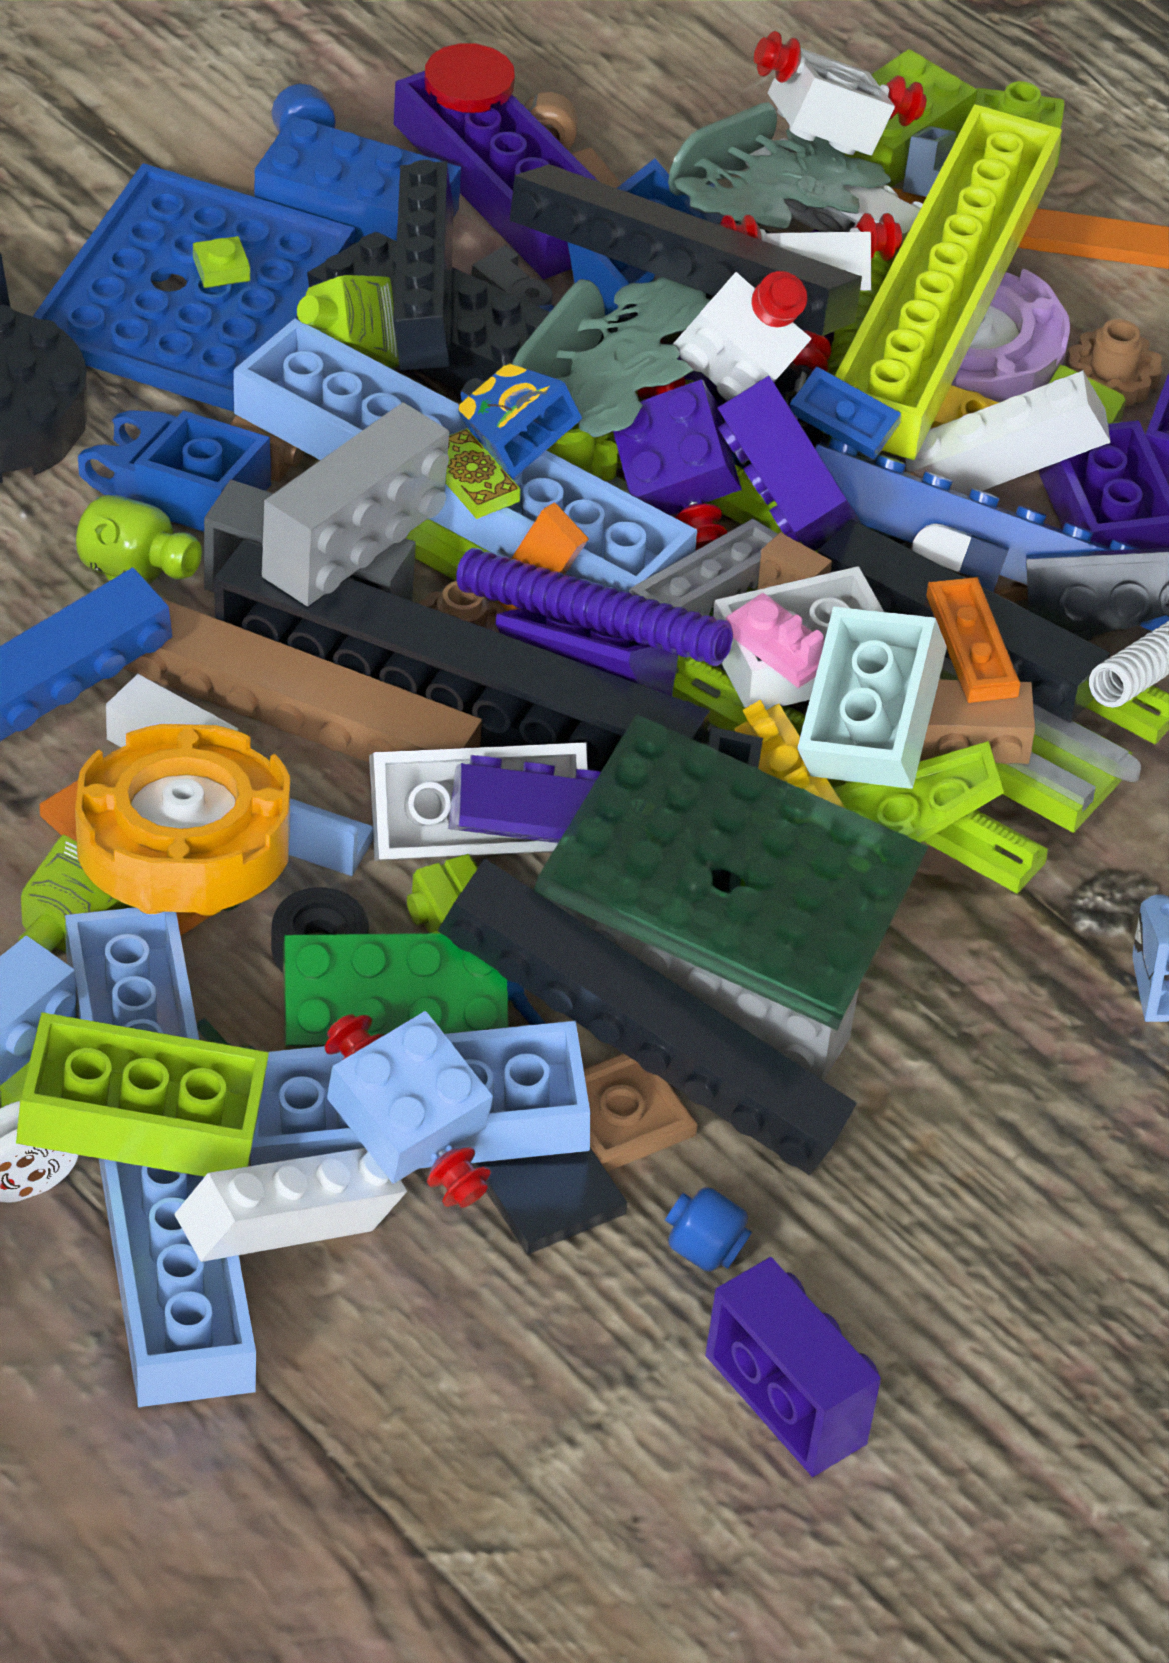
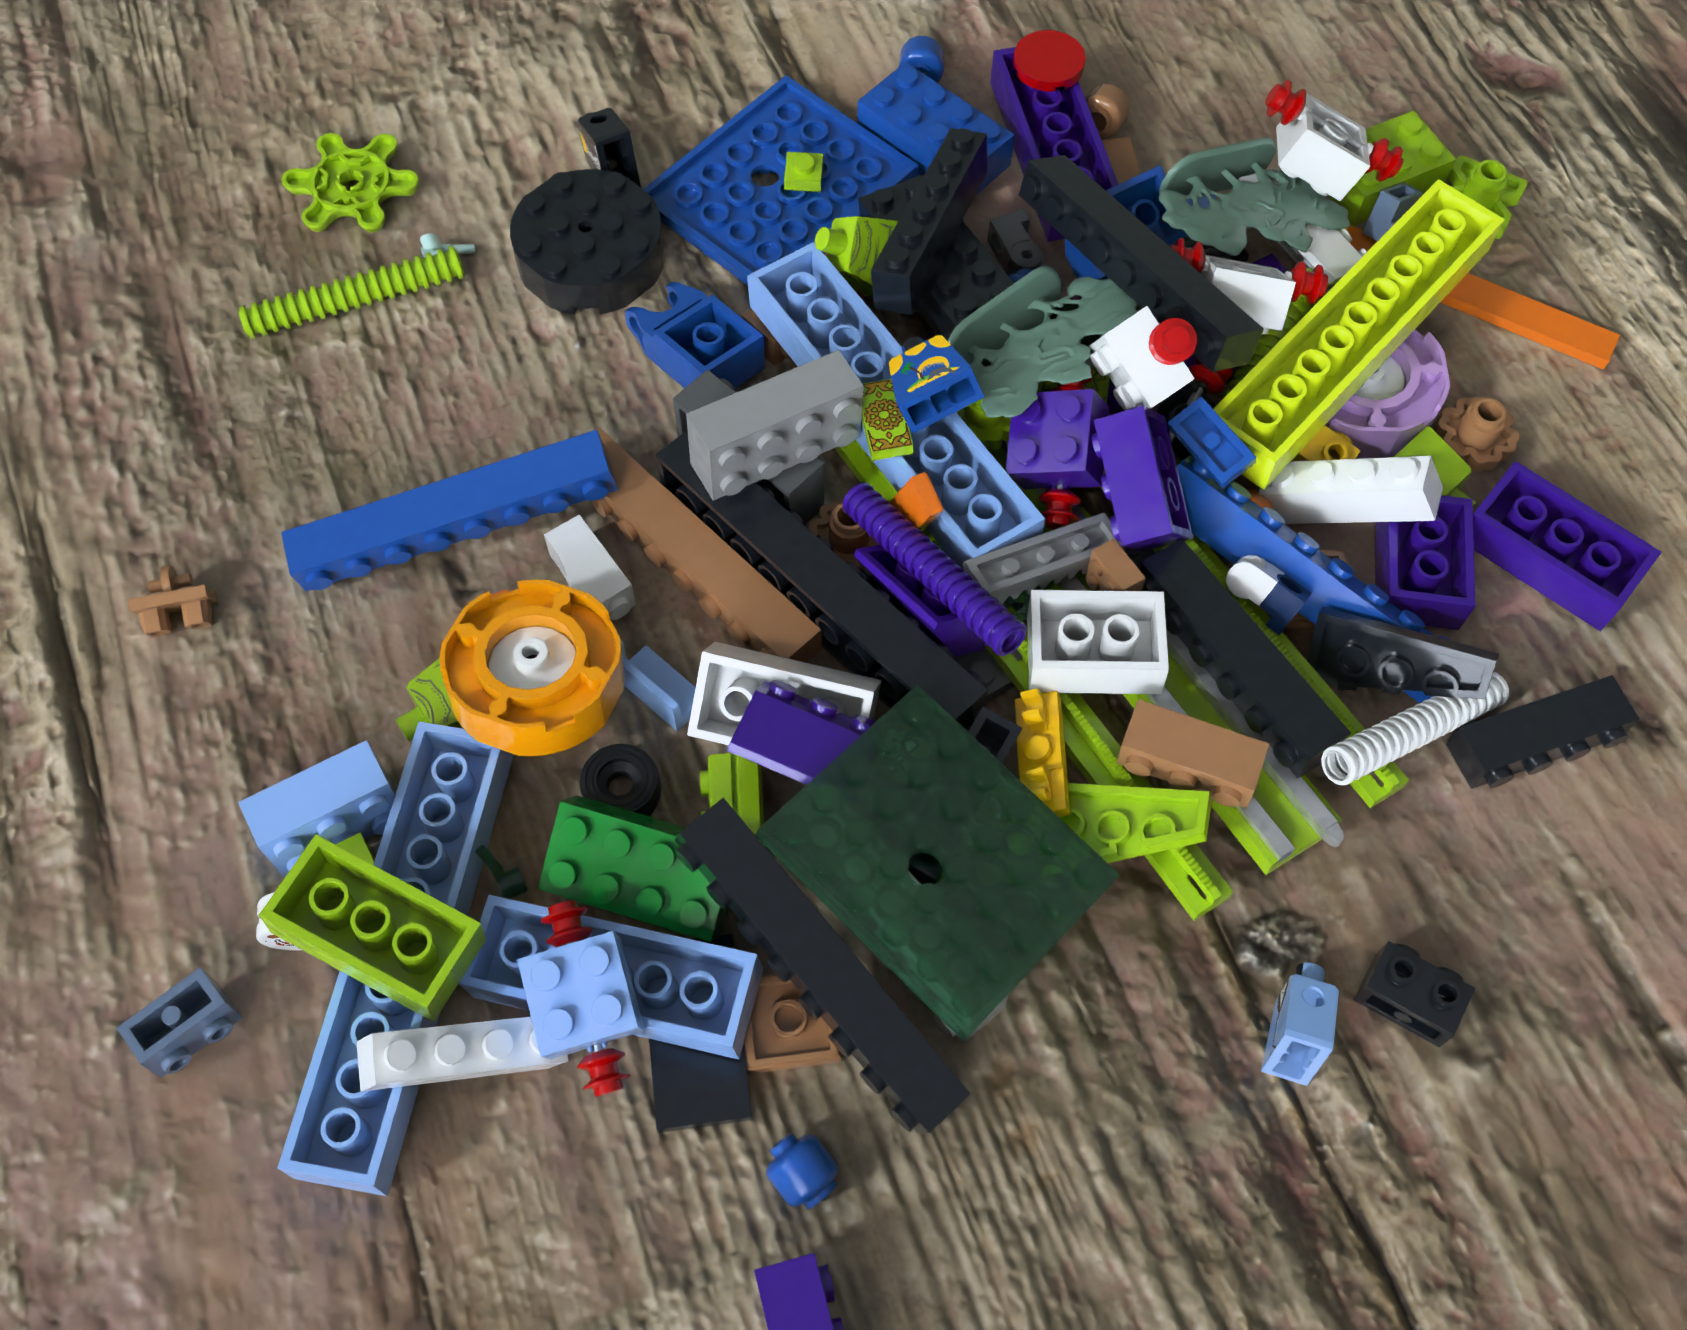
camera: 25 degrees right, 15 degrees up
lime piece [76,495,202,584] -> none
bright pink plate [726,593,825,688] -> none
light aqua brick [797,607,947,789] -> none
orange tile [926,577,1021,703] -> none

